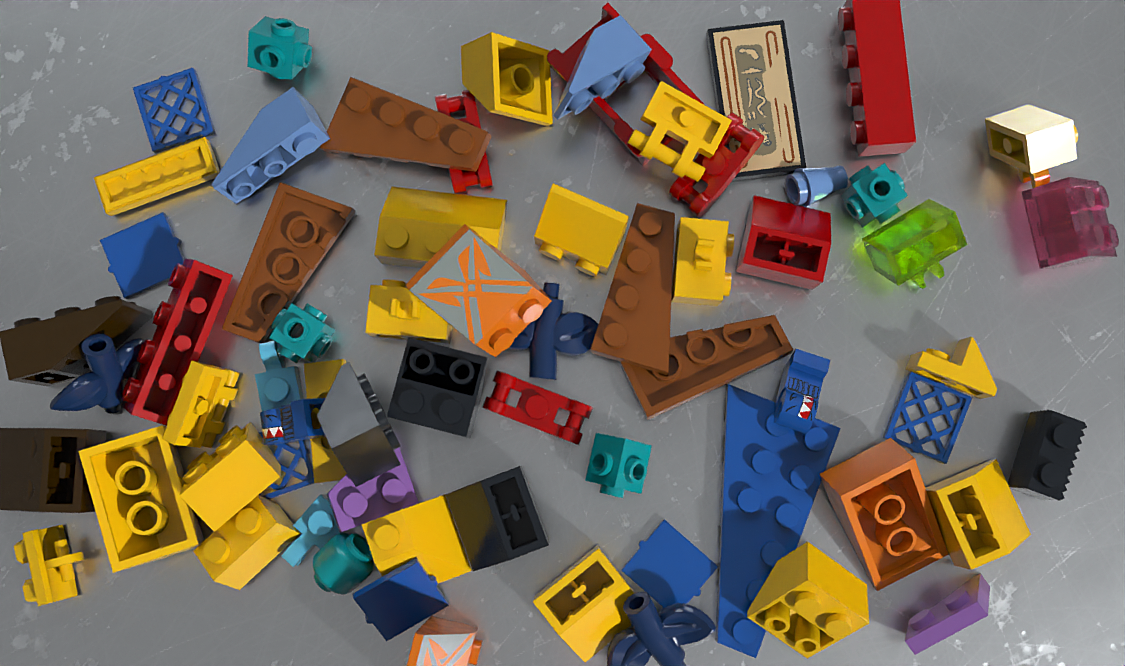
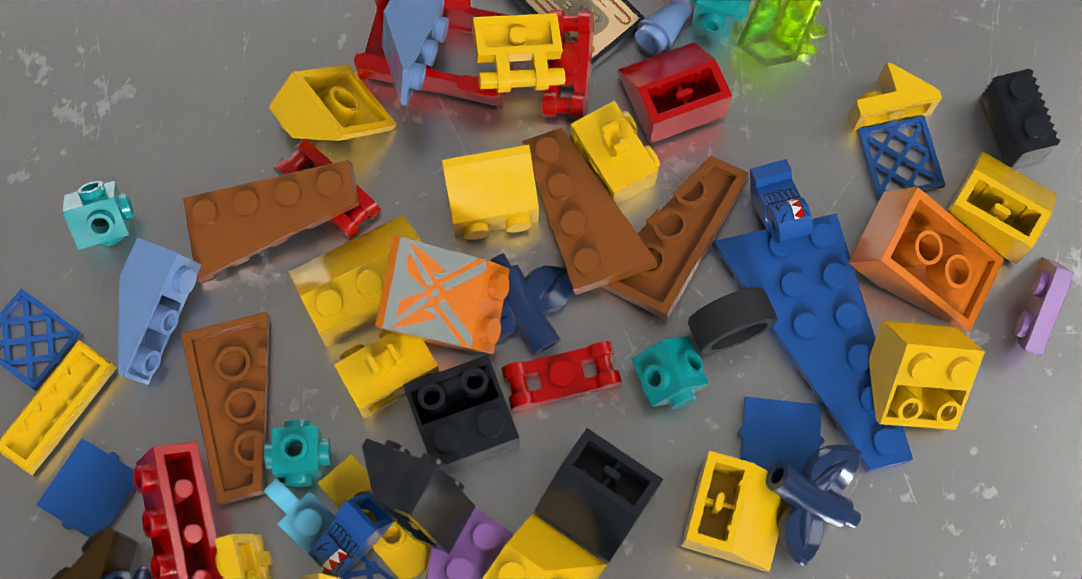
camera: 40 degrees left, 10 degrees down
none -> black tyre [687,287,778,354]

